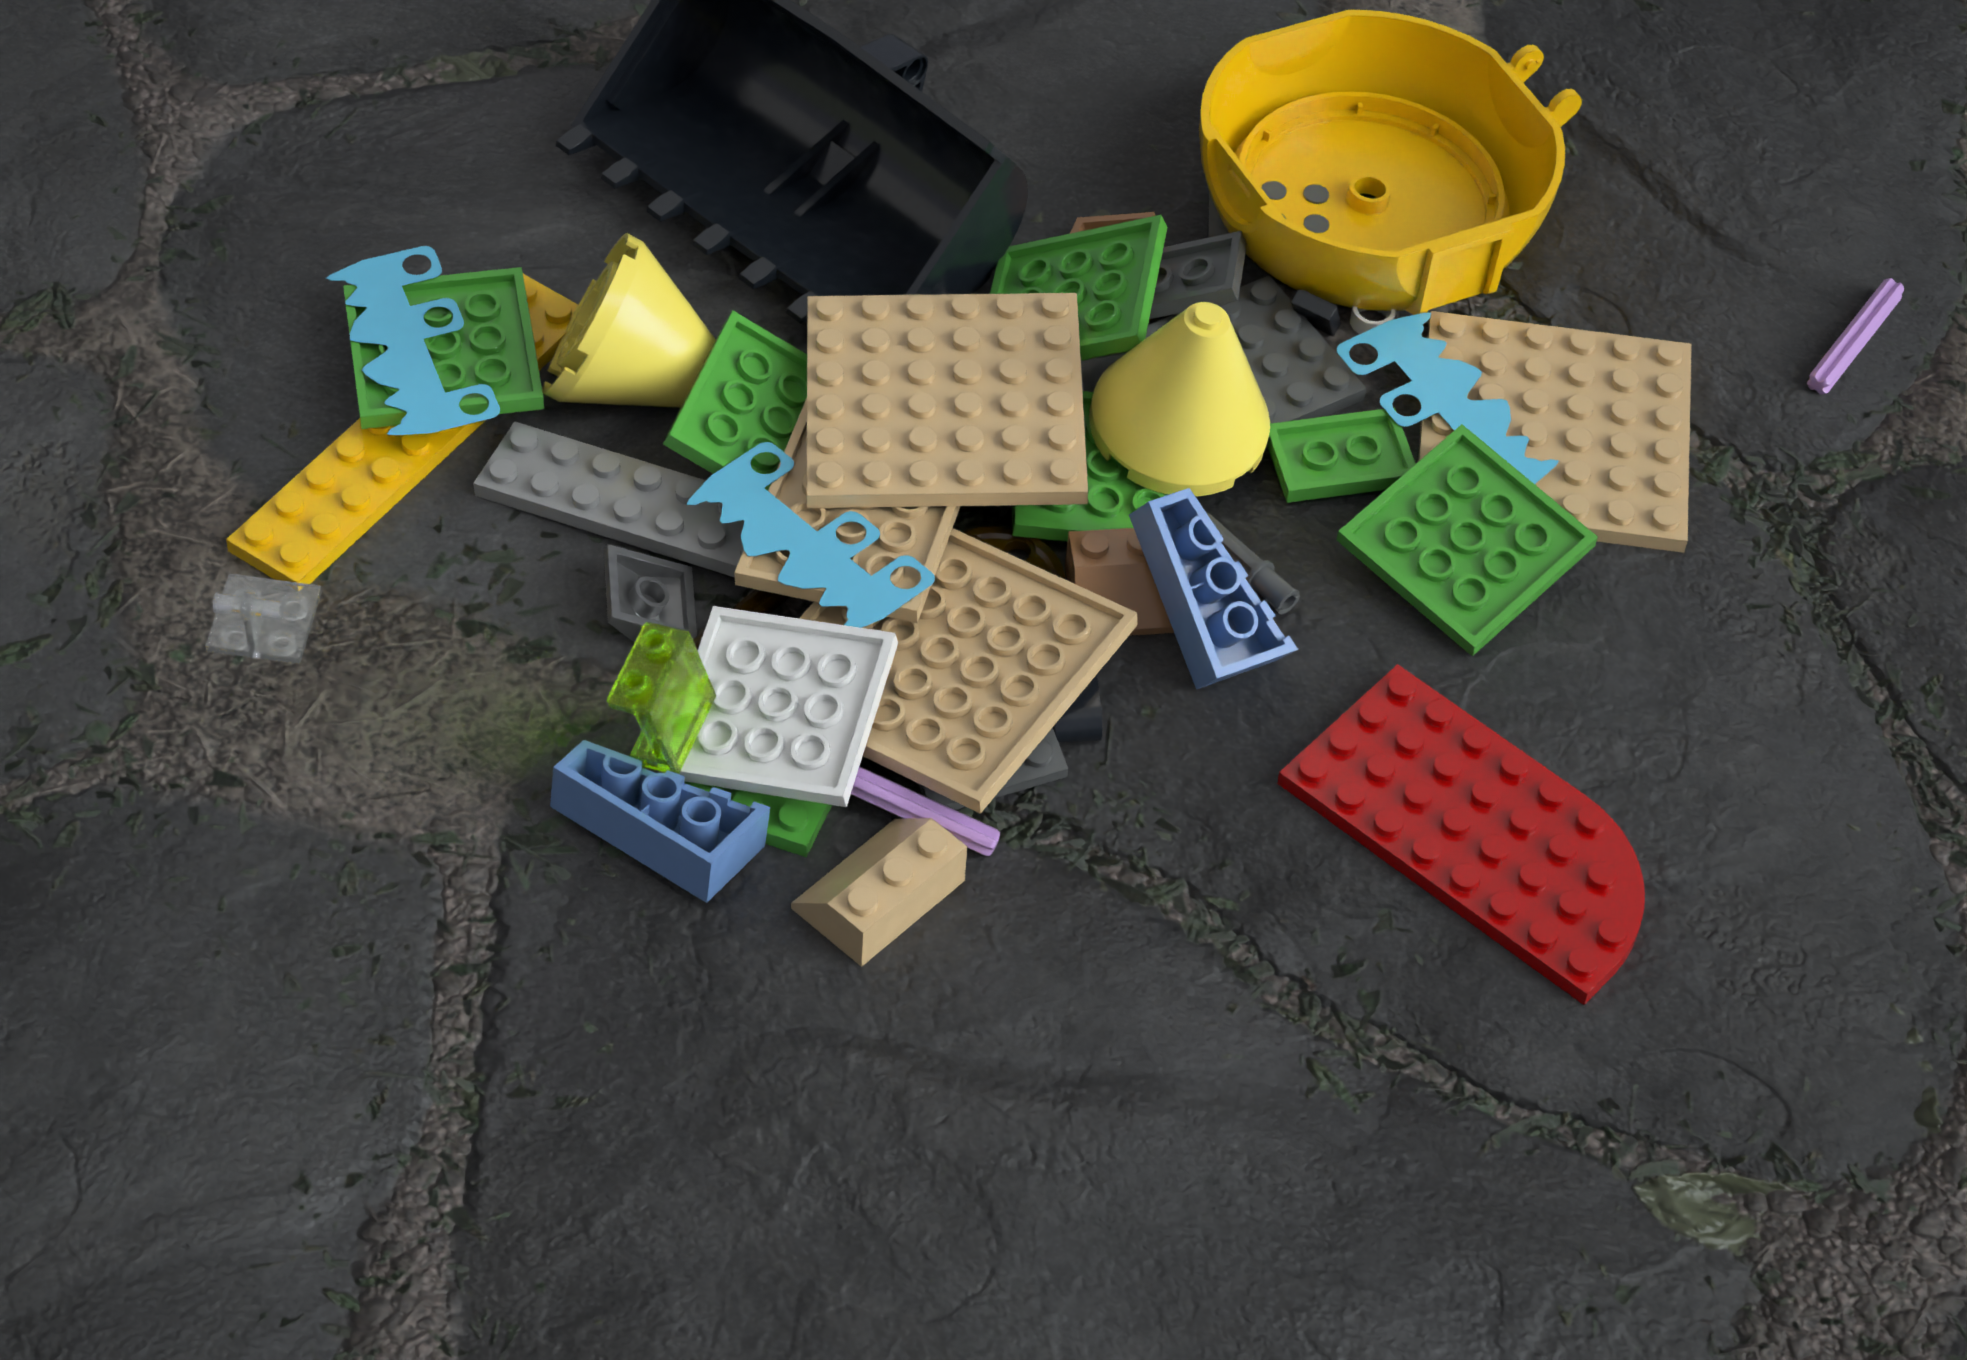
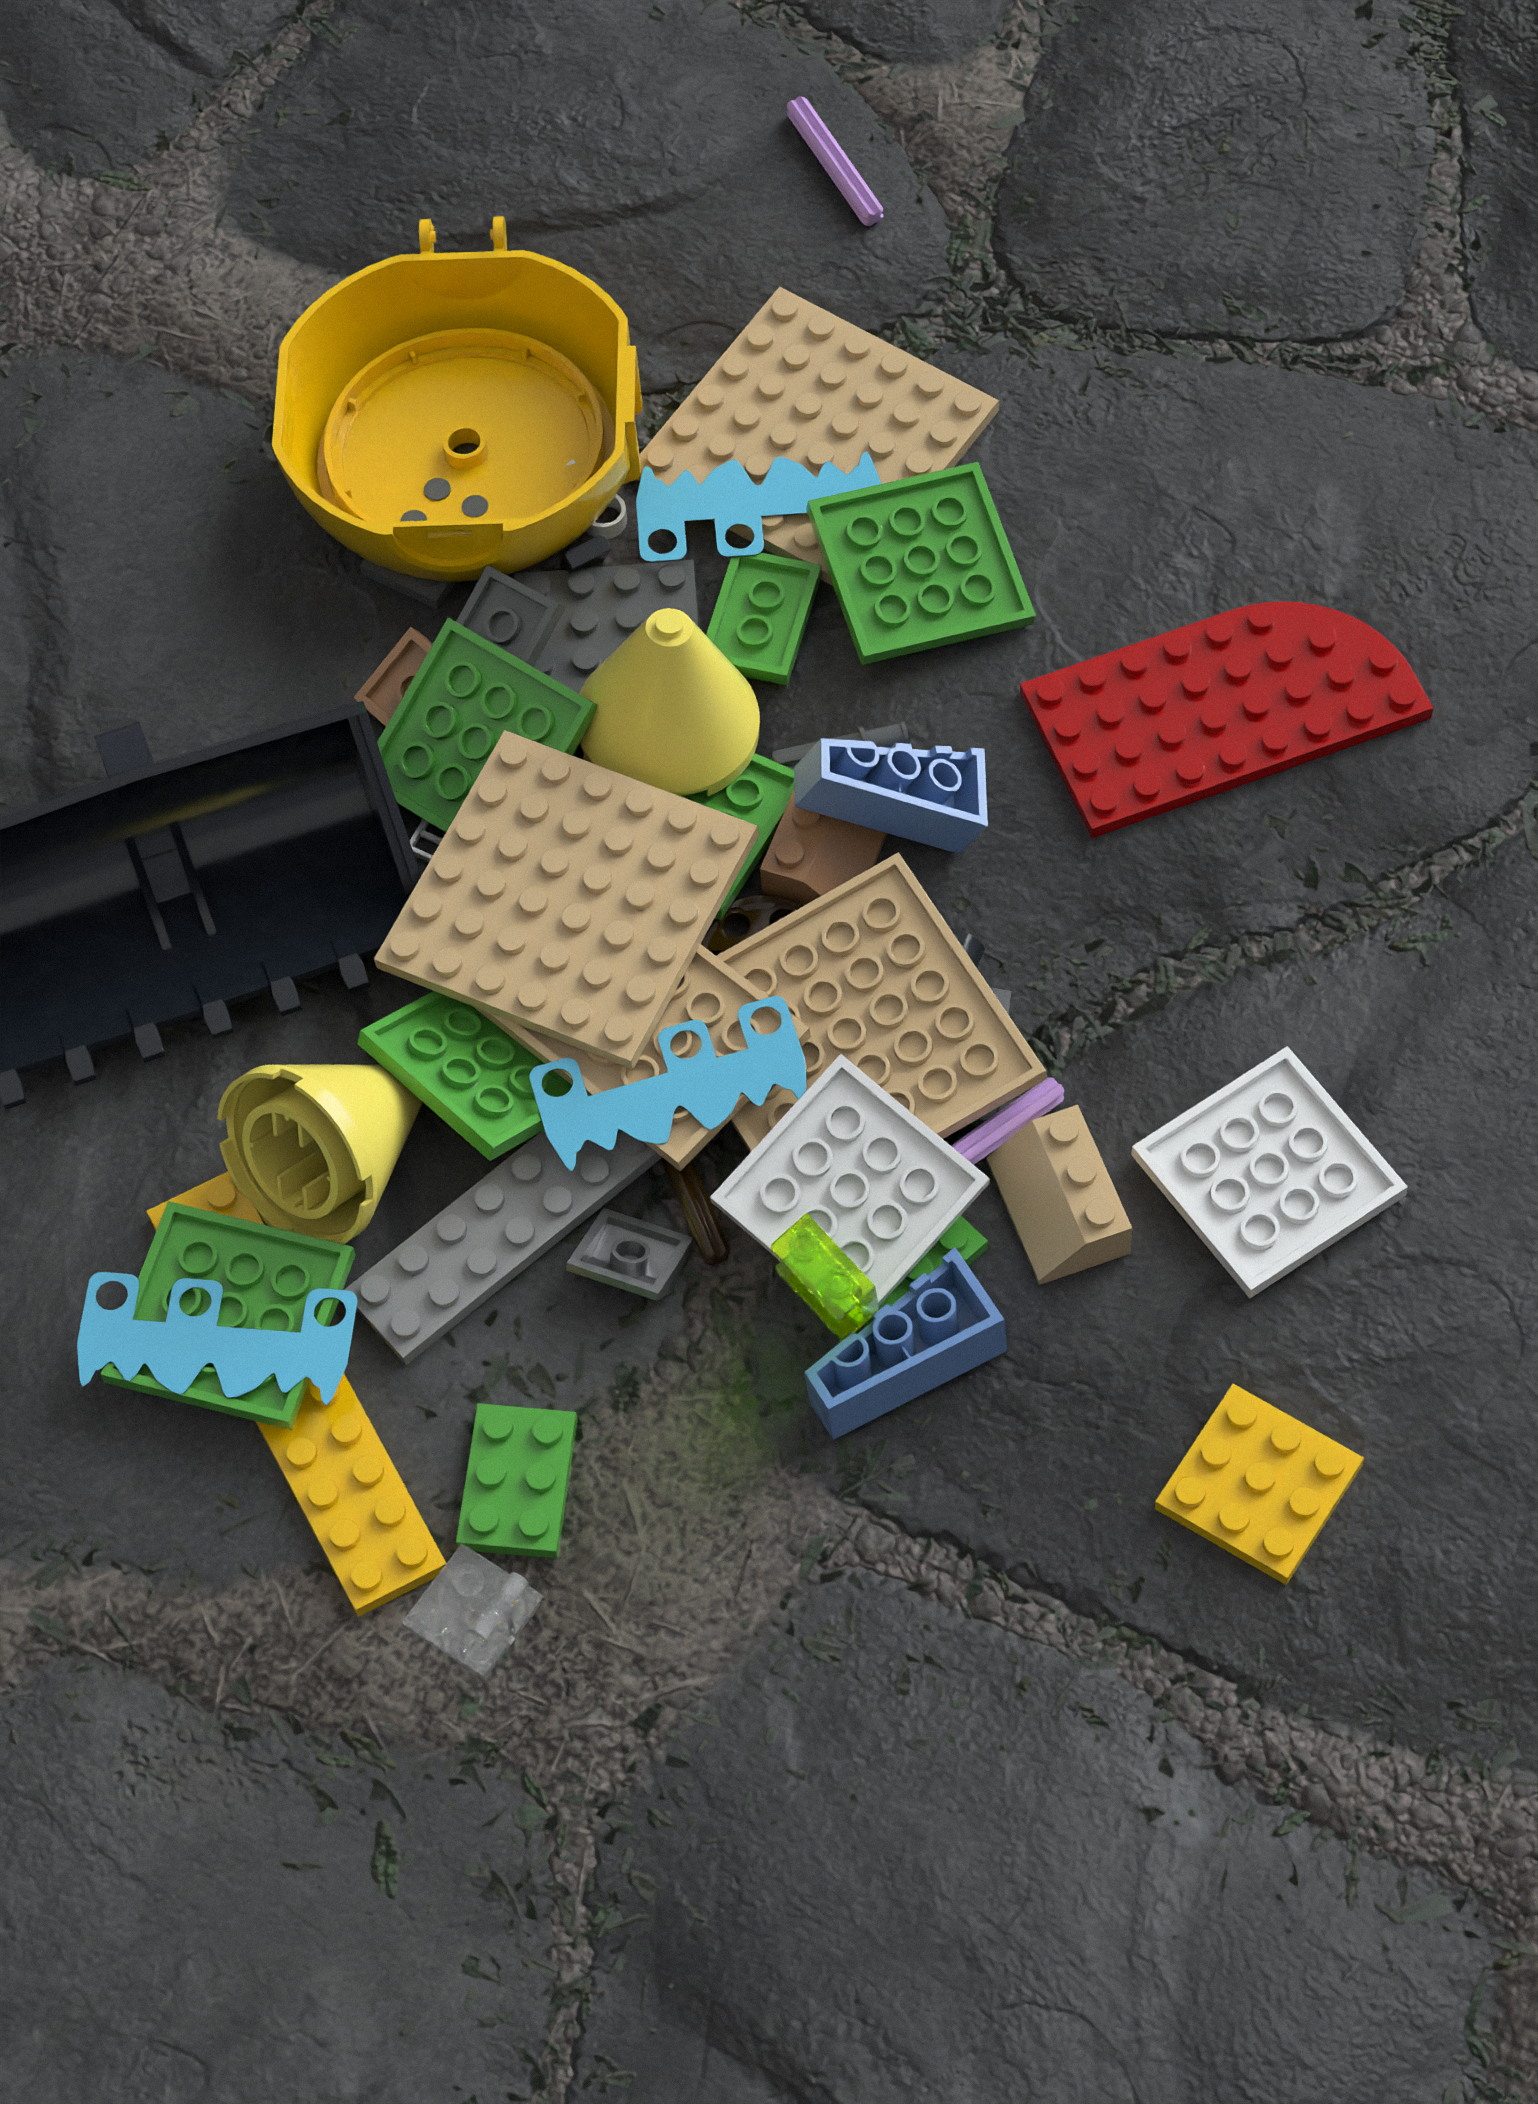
camera: 55 degrees left, 10 degrees up
none -> bright green plate [456,1403,578,1559]
none -> white plate [1131,1046,1408,1298]
none -> yellow plate [1155,1384,1364,1585]

